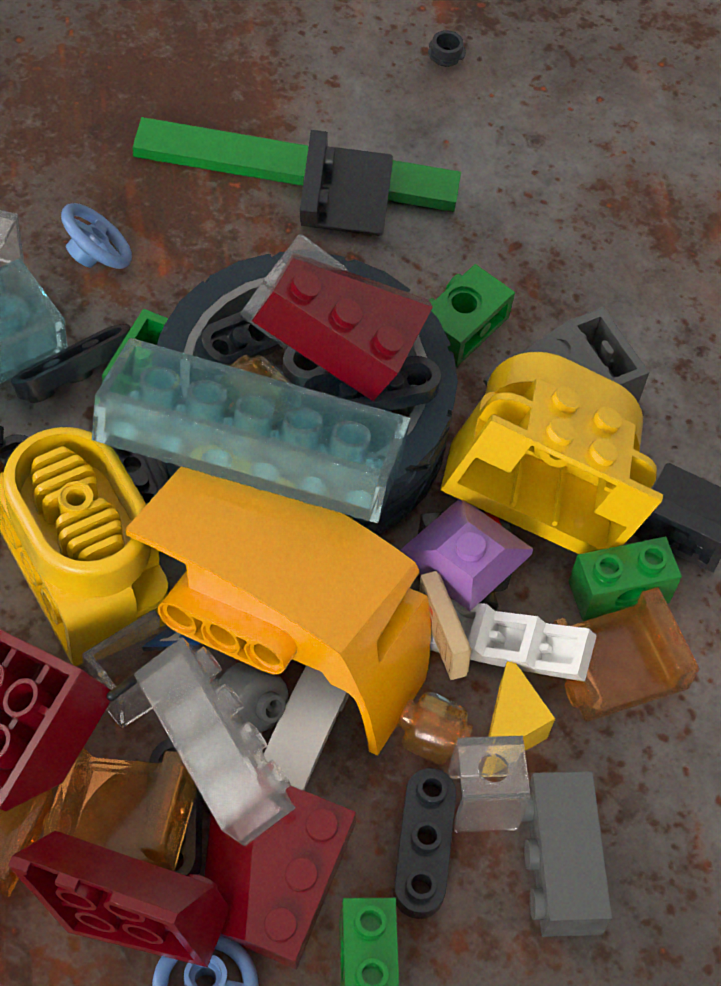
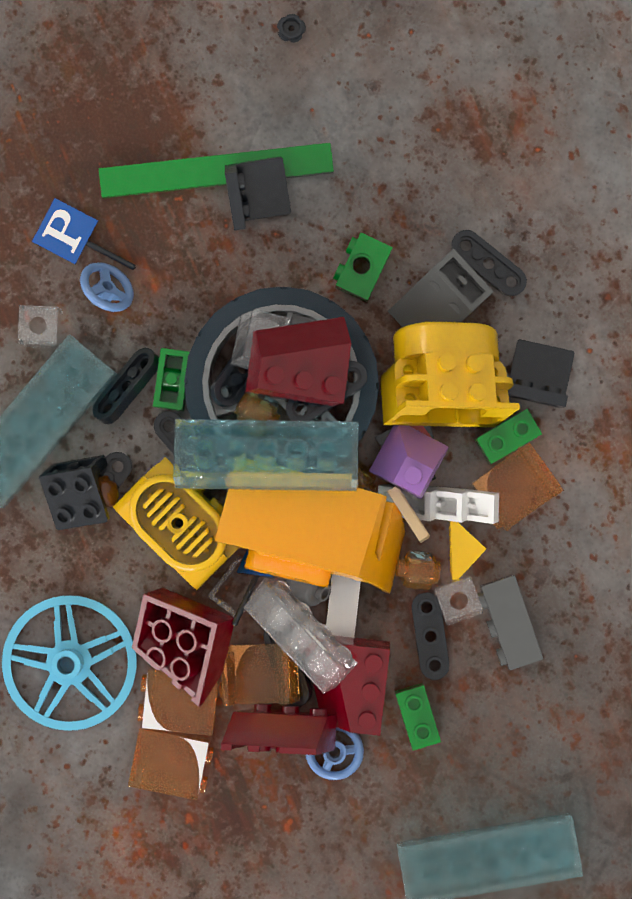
camera: 10 degrees left, 30 degrees up
none -> blue piece [32,198,136,270]
none -> black plate [451,230,527,297]

